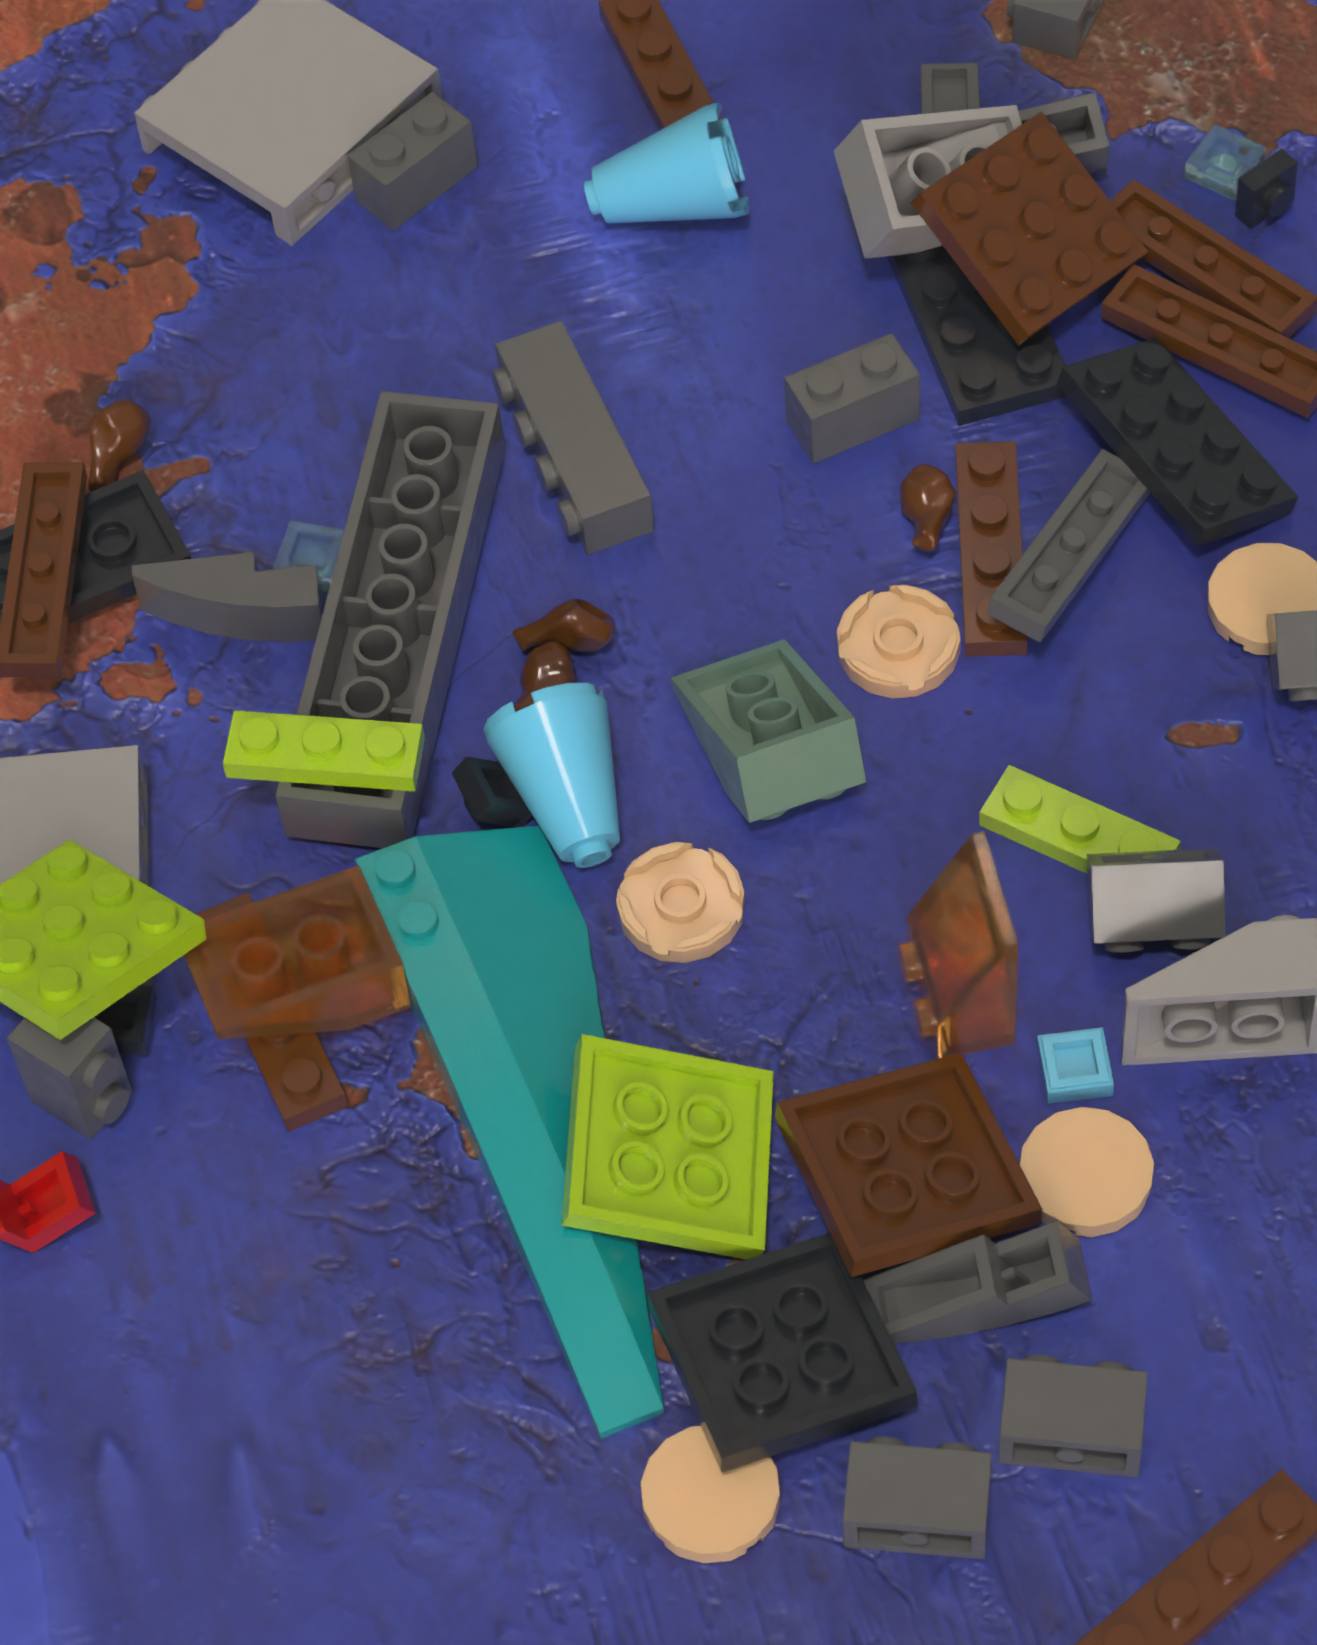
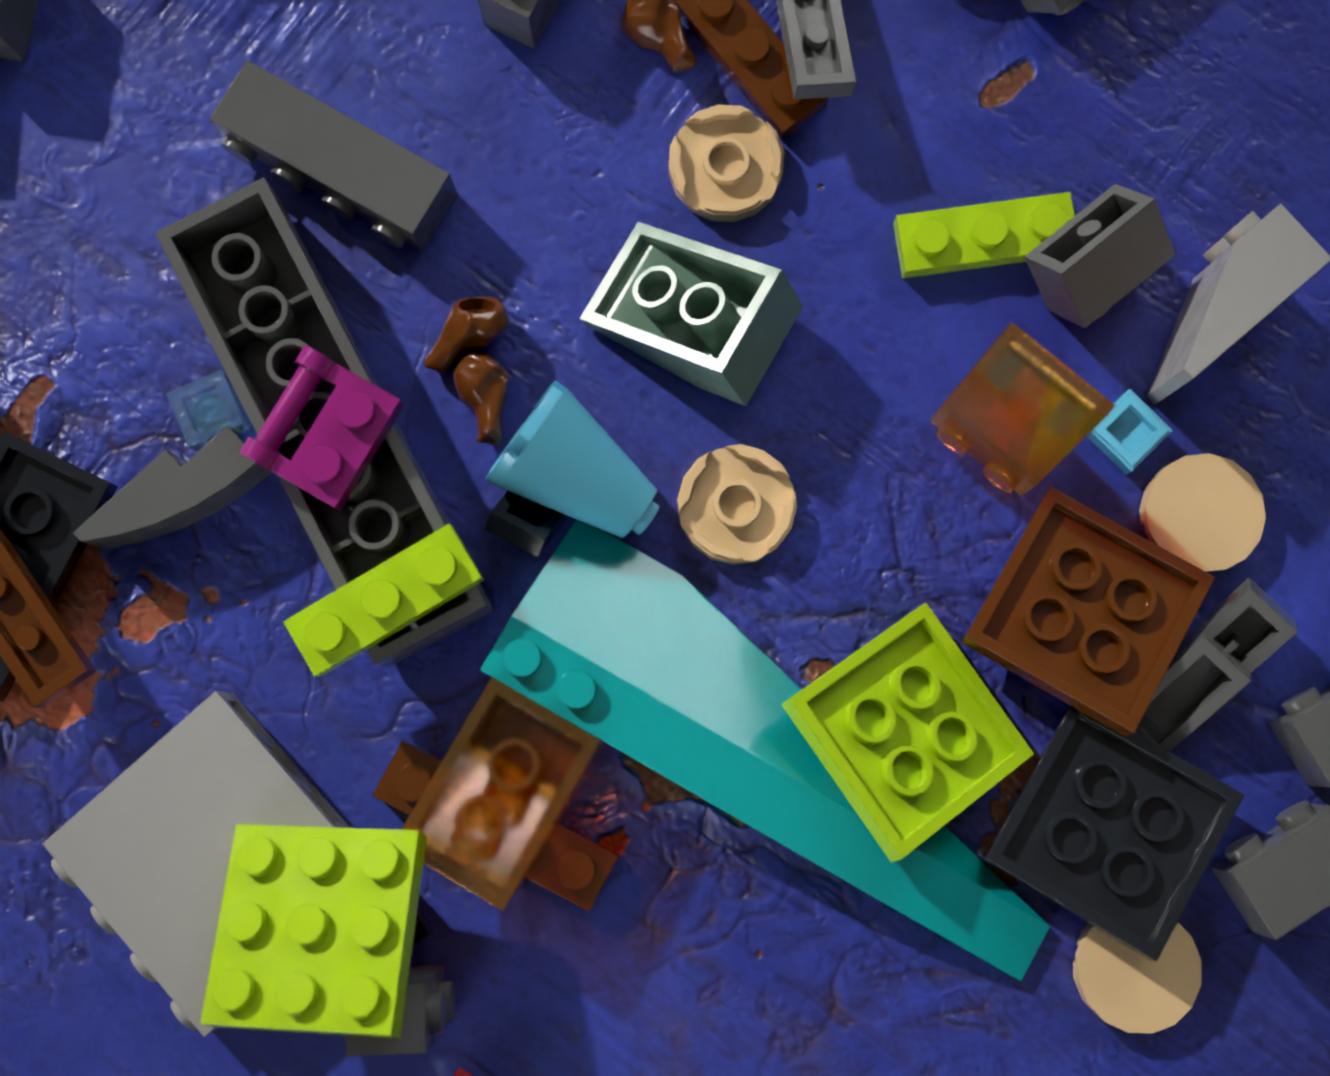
camera: 40 degrees left, 25 degrees up
none -> magenta plate [239,345,404,511]

